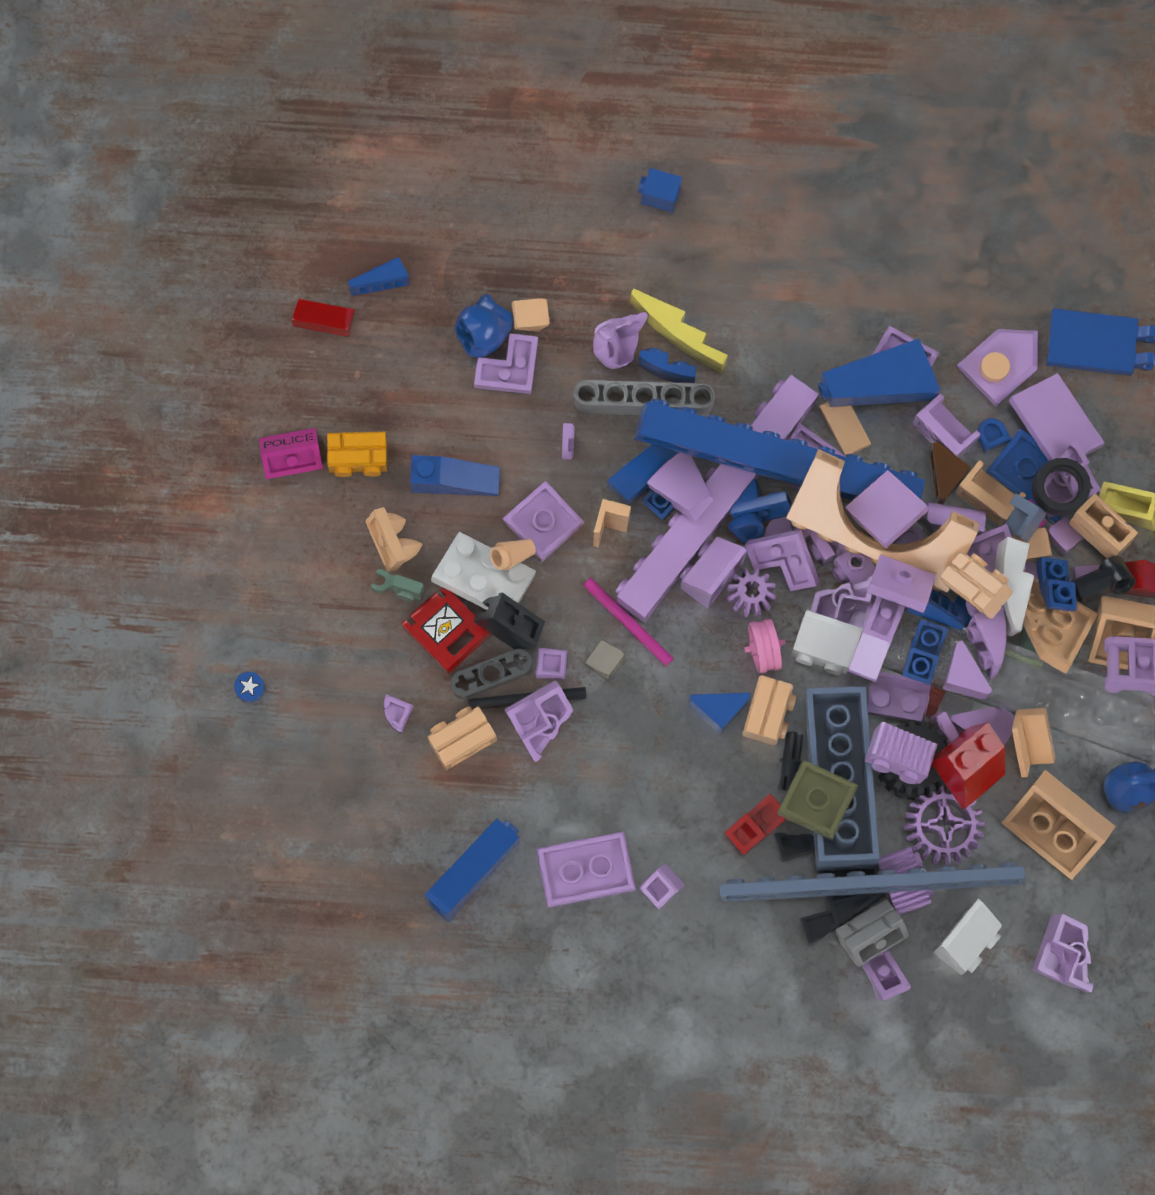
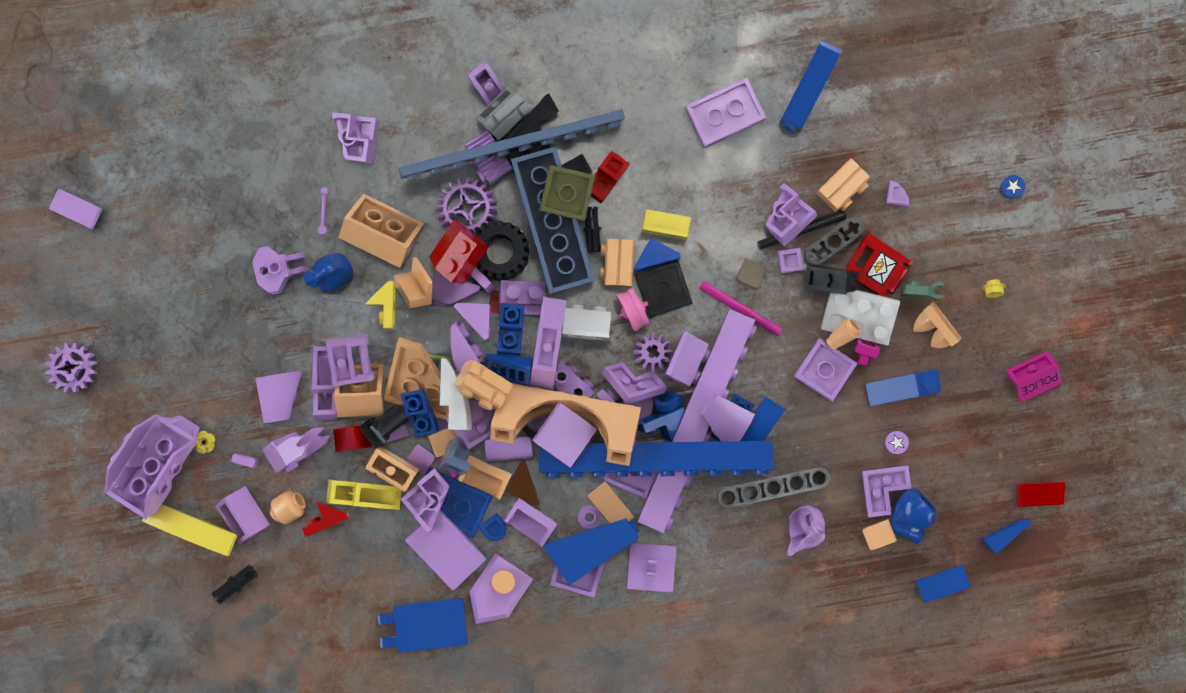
camera: 170 degrees right, 10 degrees up
light orange brick [327,432,387,477] -> none
lavender tile [562,423,575,460] -> none
light nougat panel [593,499,631,548] -> none
light yellow slope [630,288,728,374] -> none
blue brick [638,168,682,213] -> none
blue slope [638,348,696,383] -> none
lavender slope [638,864,685,909] -> none
lavender slope [811,576,877,635] -> none
lavender brick [865,722,937,784] -> none
lavender plate [867,554,936,613] -> none
white slope [933,899,1002,975] -> none
black tyre [1032,458,1091,516] -> none
none -> lavender hinge [317,187,329,235]
none -> light yellow slope [365,281,396,330]
none -> lavender plate [578,505,601,529]
none -> lavender piece [627,543,677,593]
none -> black tile [635,260,693,318]
none -> light yellow panel [642,209,691,241]
none -> dark pink tile [854,338,880,366]
none -> lavender tile [884,431,909,454]
none -> blue slope [916,564,971,603]
none -> light yellow plate [983,279,1006,298]

